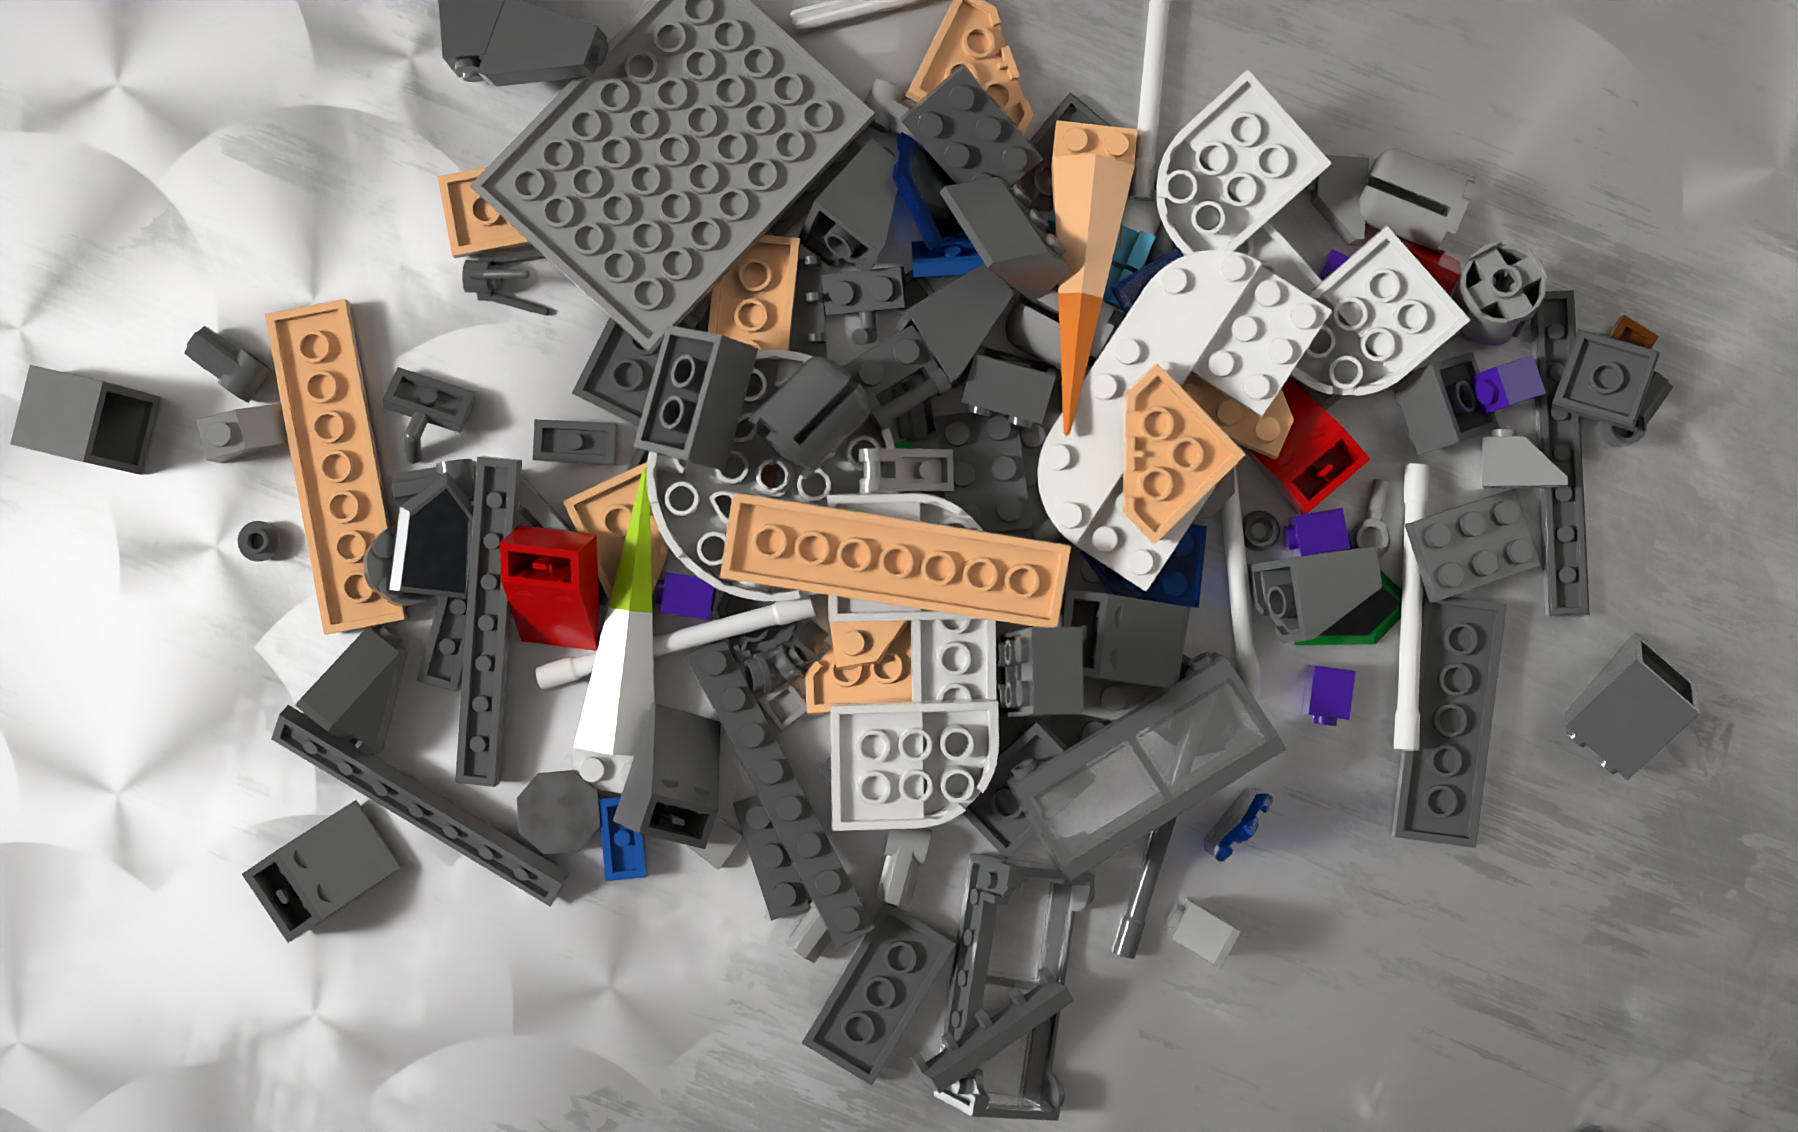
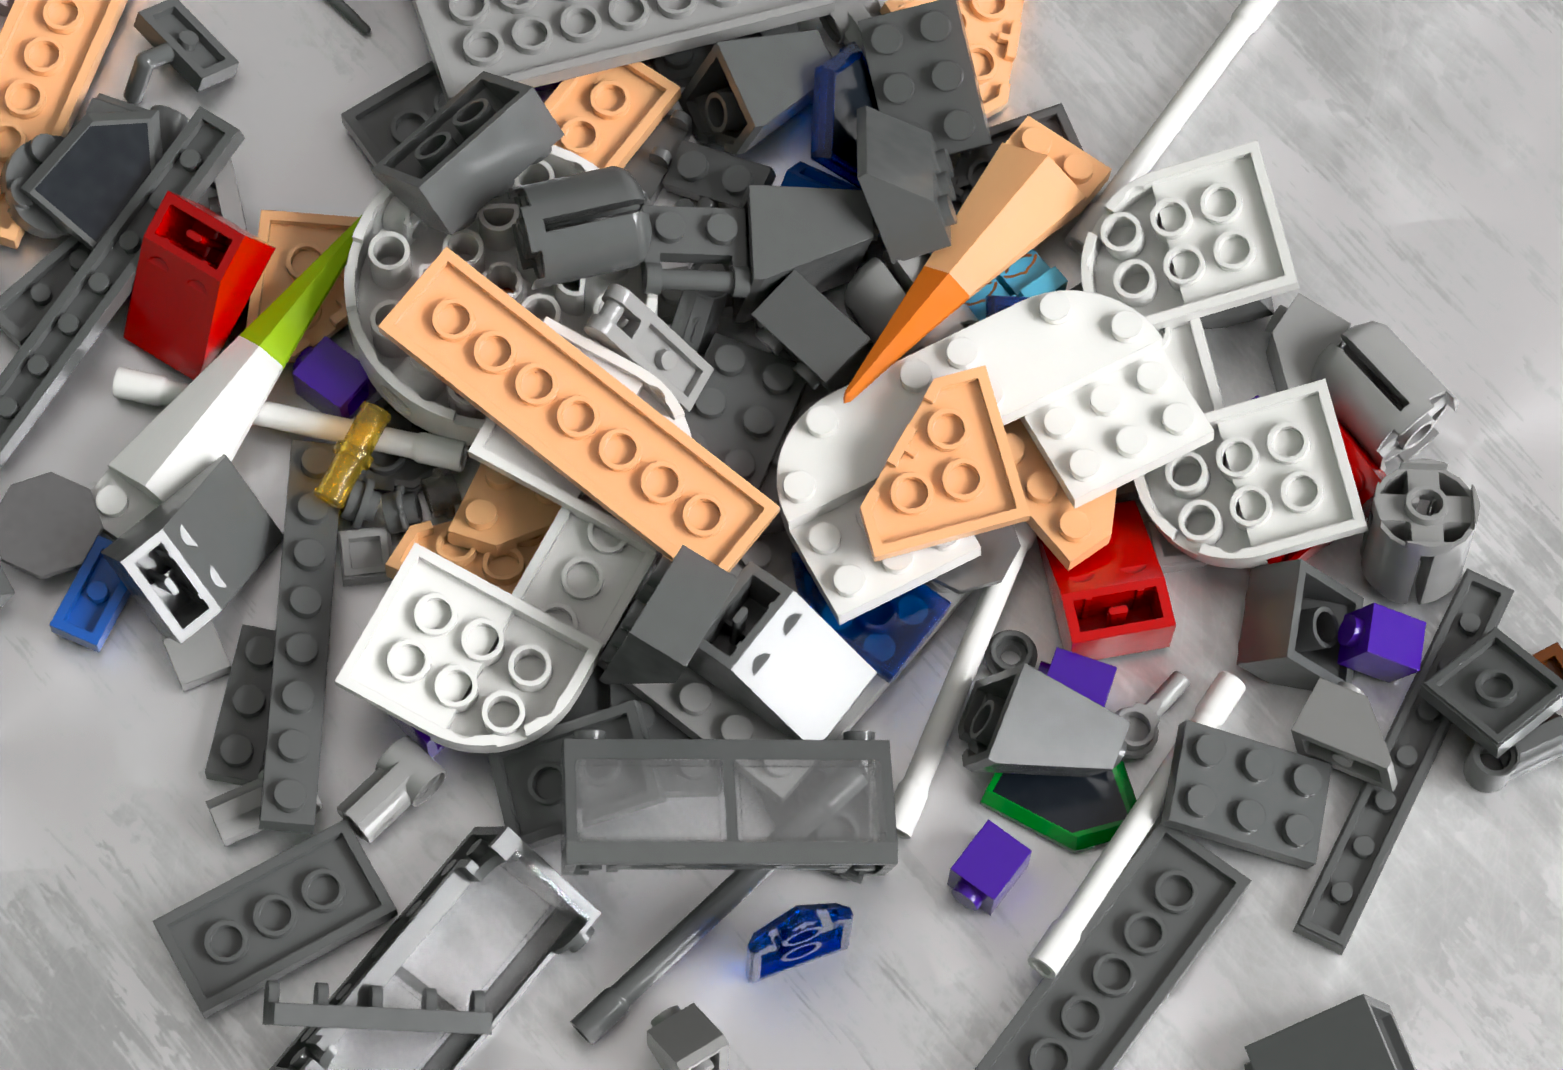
camera: 25 degrees right, 20 degrees down
dark grey plate [532,419,618,465] -> none
none -> clear yellow pin [313,401,392,509]

